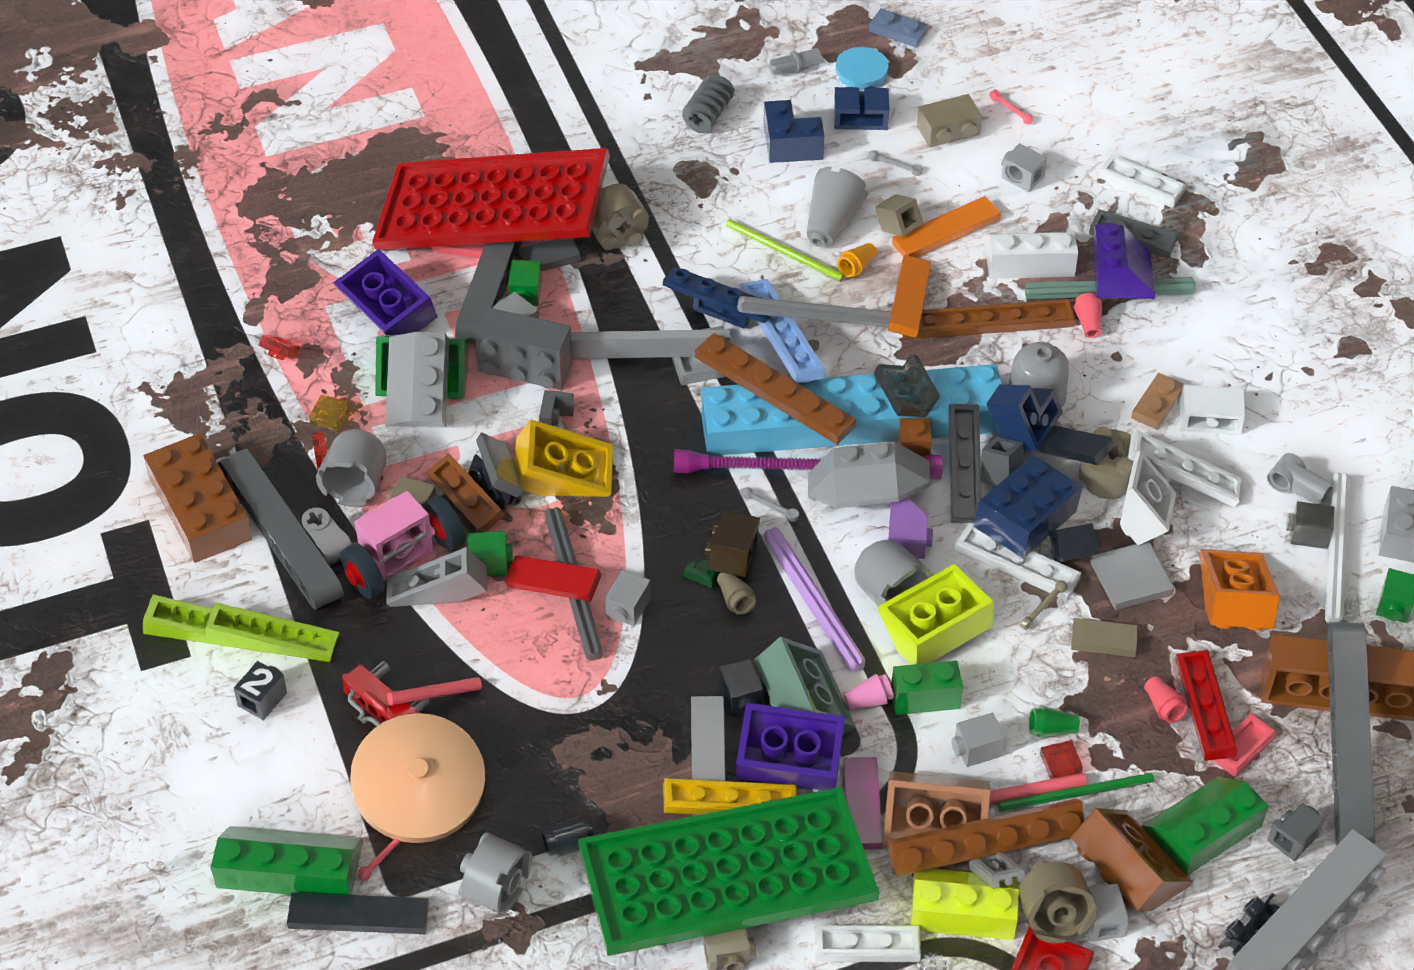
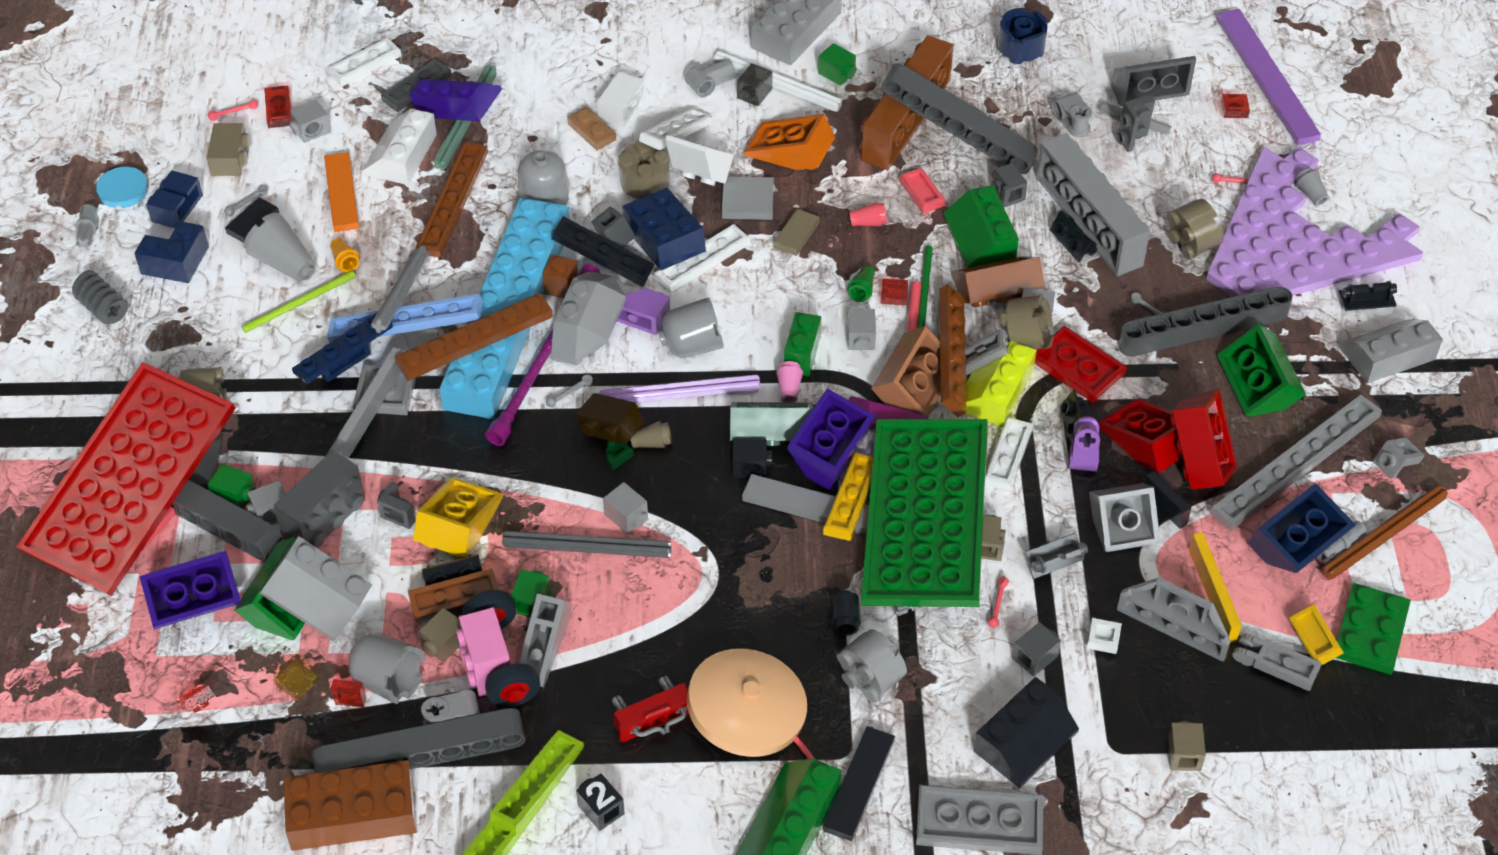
camera: 70 degrees left, 0 degrees up
coral bar [387,677,482,705] -> none
dark grey tile [476,432,524,497] -> none
red tile [504,555,602,602] -> none
sand blue plate [869,8,928,48] -> none
clear smoke bracket [873,354,940,418] -> none
dark tan brick [875,194,924,237] -> none
neon yellow slope [878,564,994,665] -> none
orange tile [888,254,931,338] -> none
dark blue brick [986,384,1063,452] -> none
dark tan hinge [1020,580,1068,630] -> none
black tile [1037,425,1115,465] -> none
black brick [1049,523,1101,562] -> none
coral cone [1074,293,1102,338] -> none
red tile [1176,650,1238,761] -> none
none -> black tile [225,197,279,243]
none -> clear red plate [264,85,292,128]

